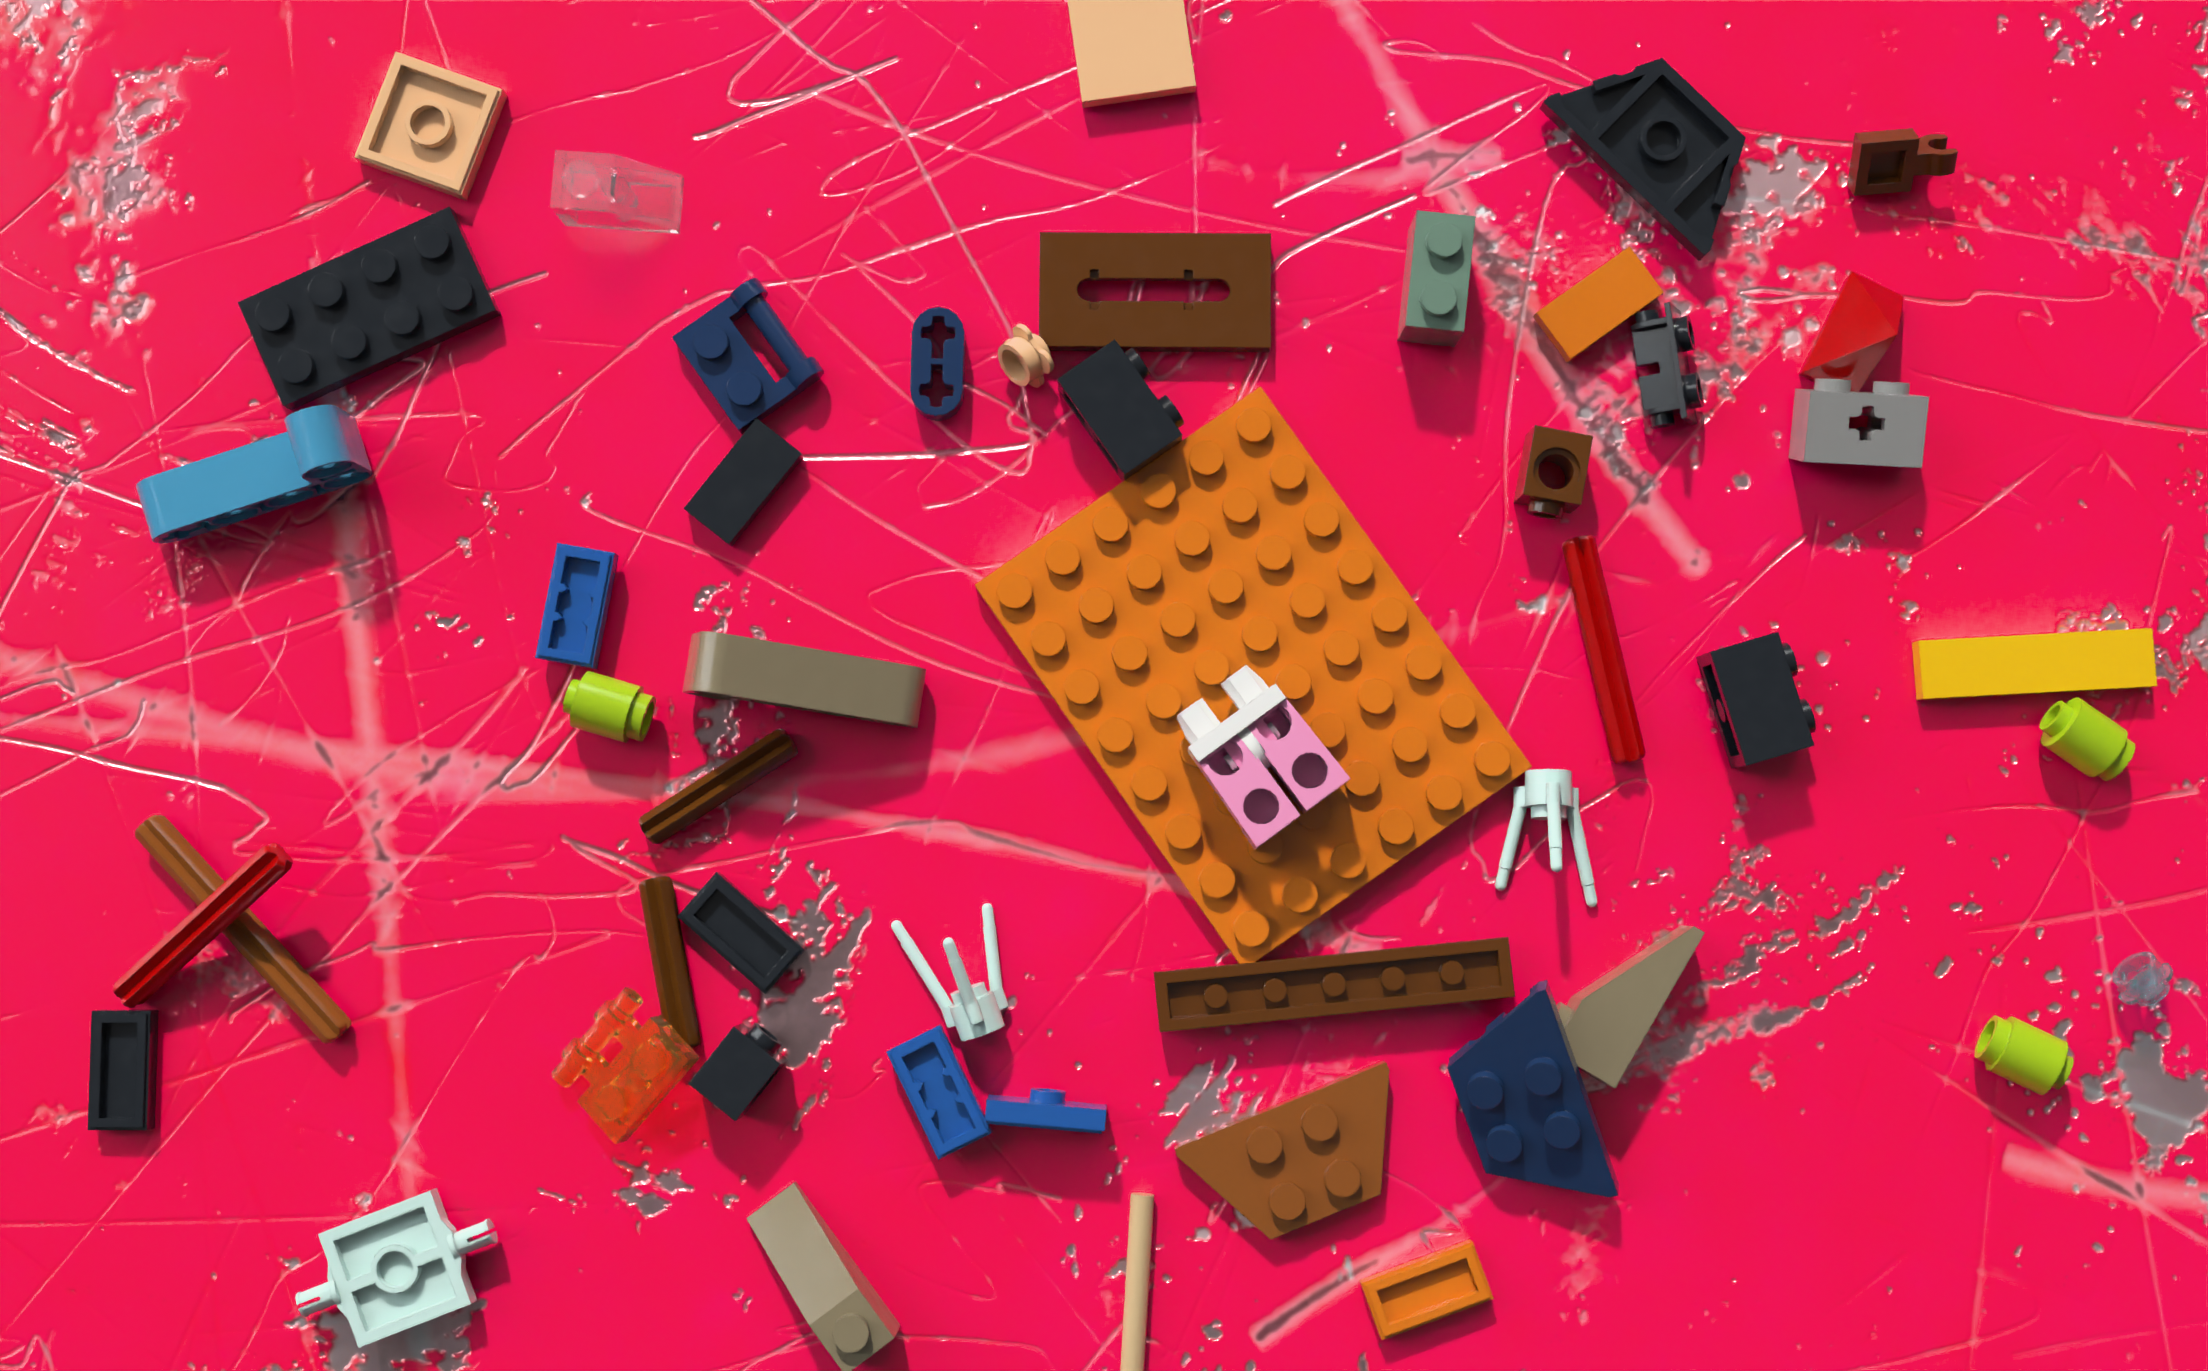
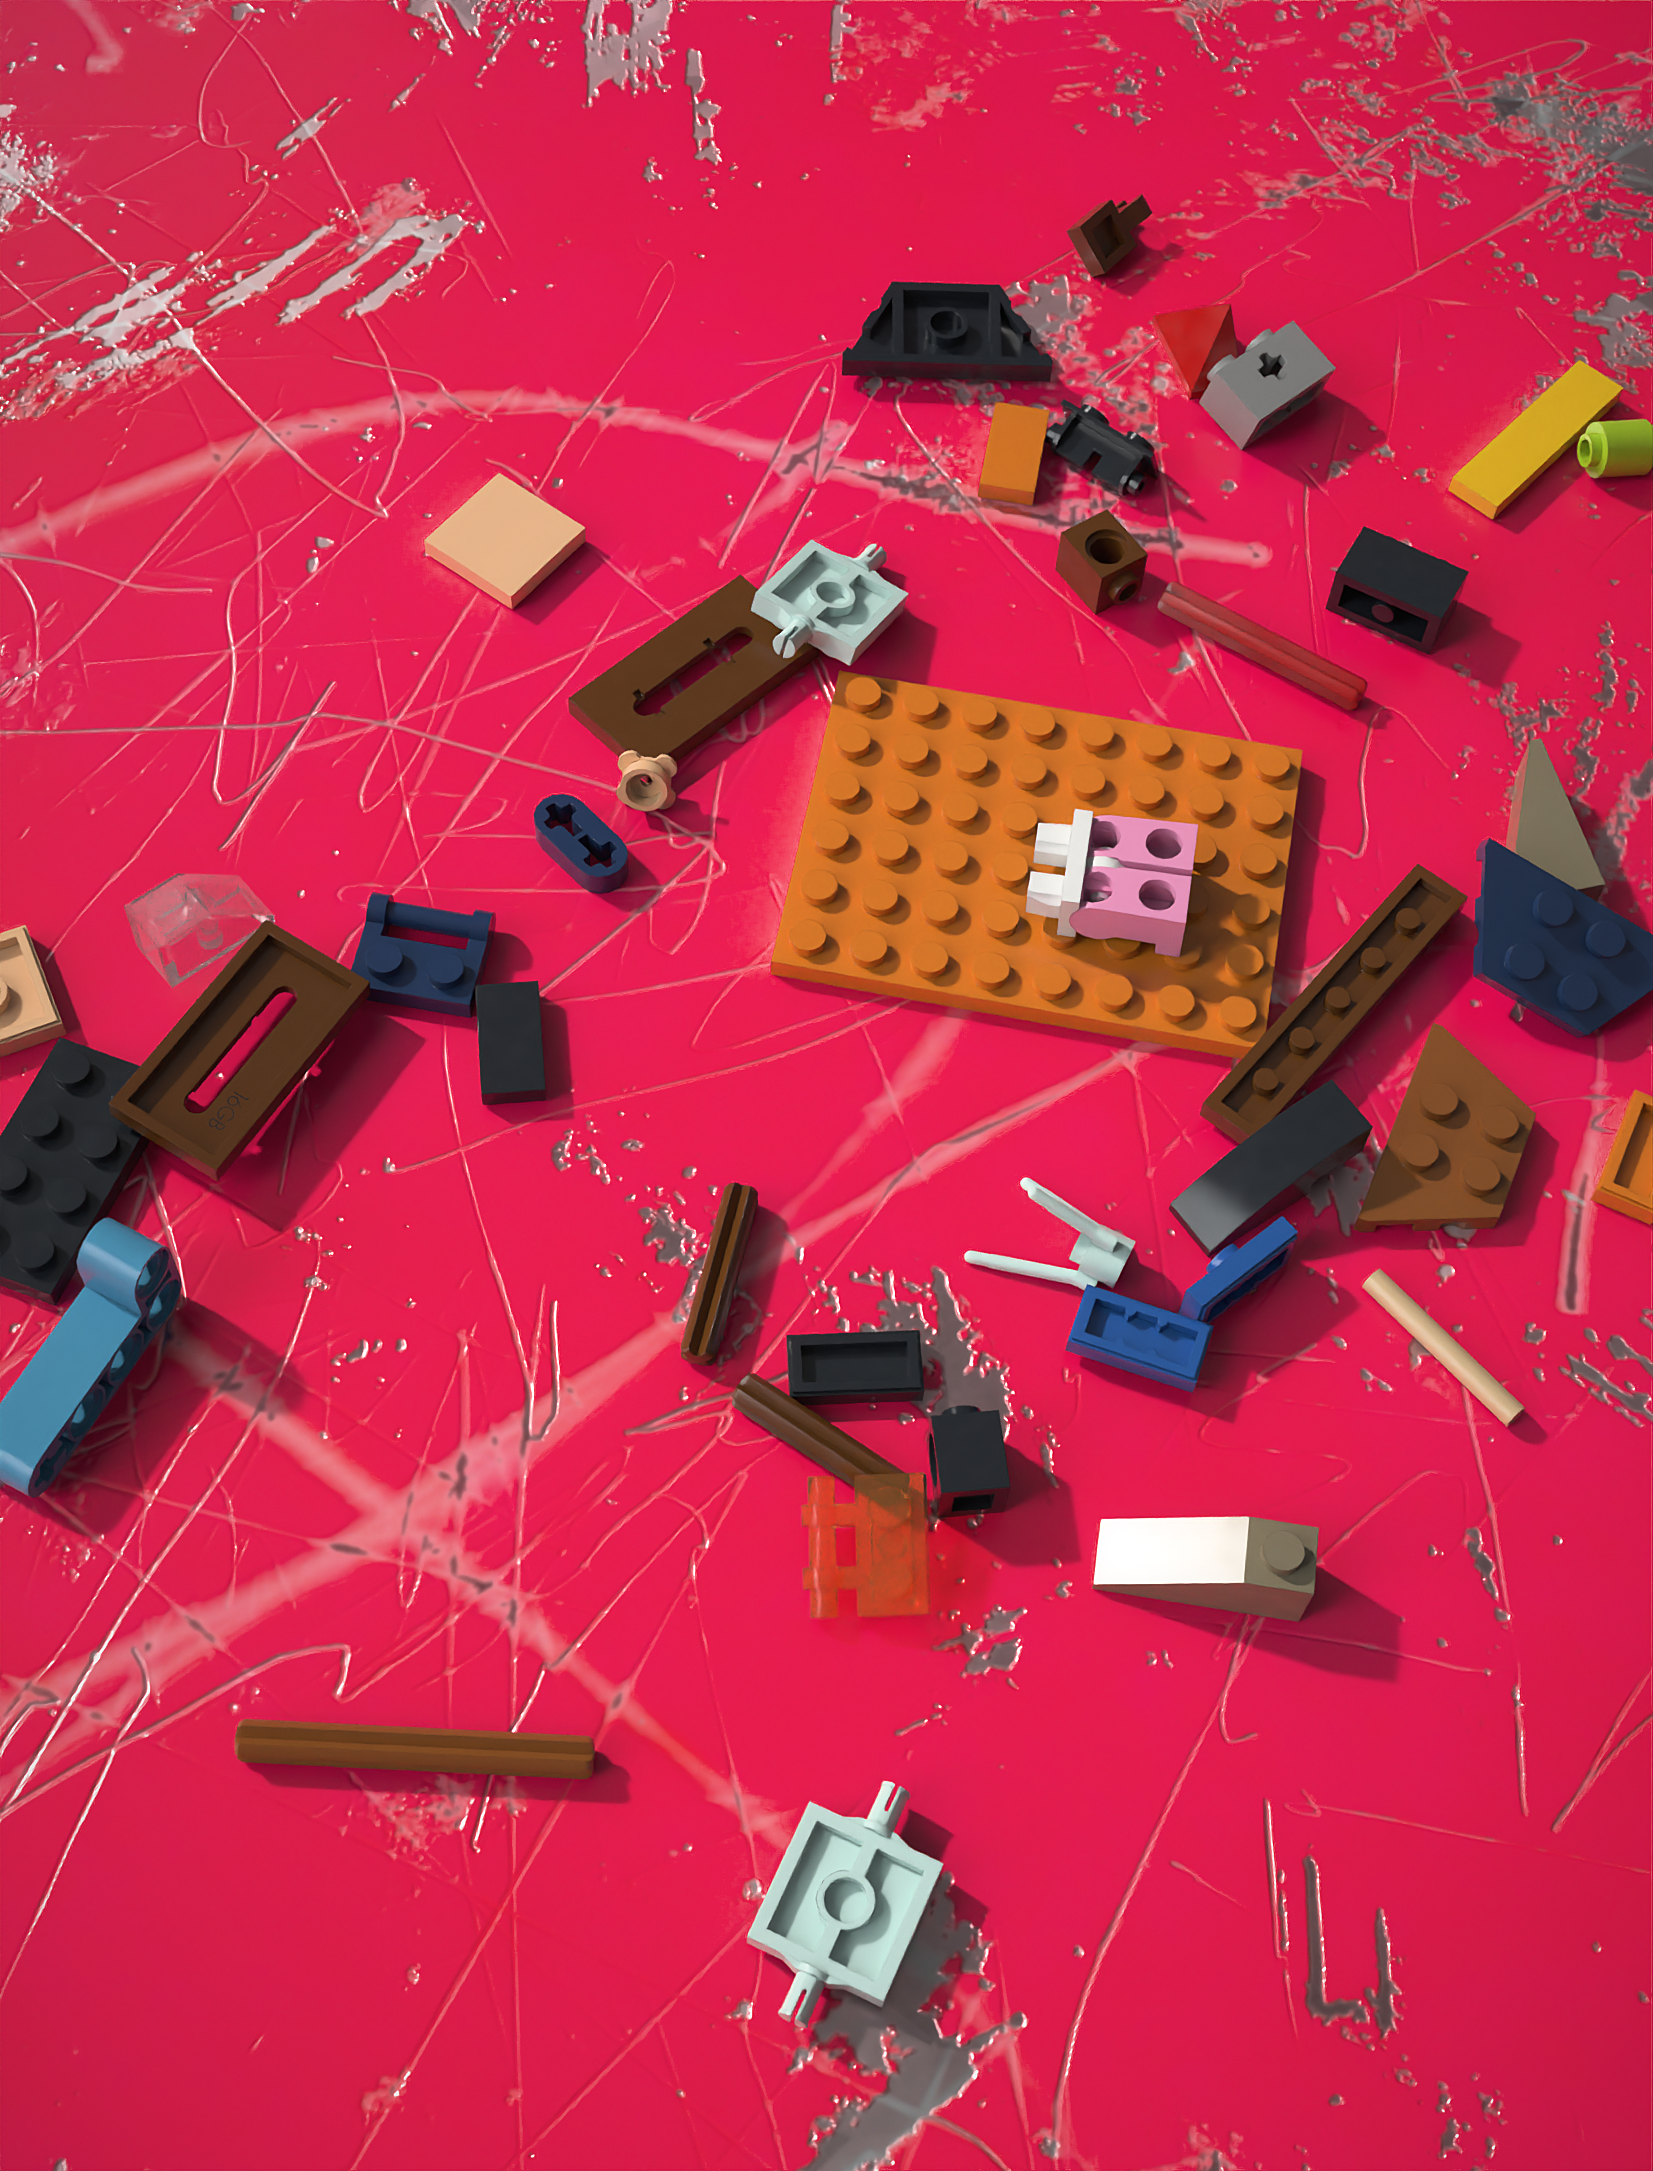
camera: 50 degrees left, 25 degrees down
black tile [88,1010,159,1130] -> none
red axle [113,843,293,1008] -> none
blue plate [535,543,619,669] -> none
lime brick [563,671,656,743] -> none
dark tan beam [683,631,927,728] -> none
black brick [1057,339,1185,482] -> none
sand green brick [1397,210,1476,347] -> none
light aqua plant [1495,769,1597,907] -> none
none -> reddish brown piece [108,919,371,1182]
none -> light aqua plate [751,539,909,666]
none -> black slope [1169,1080,1373,1257]

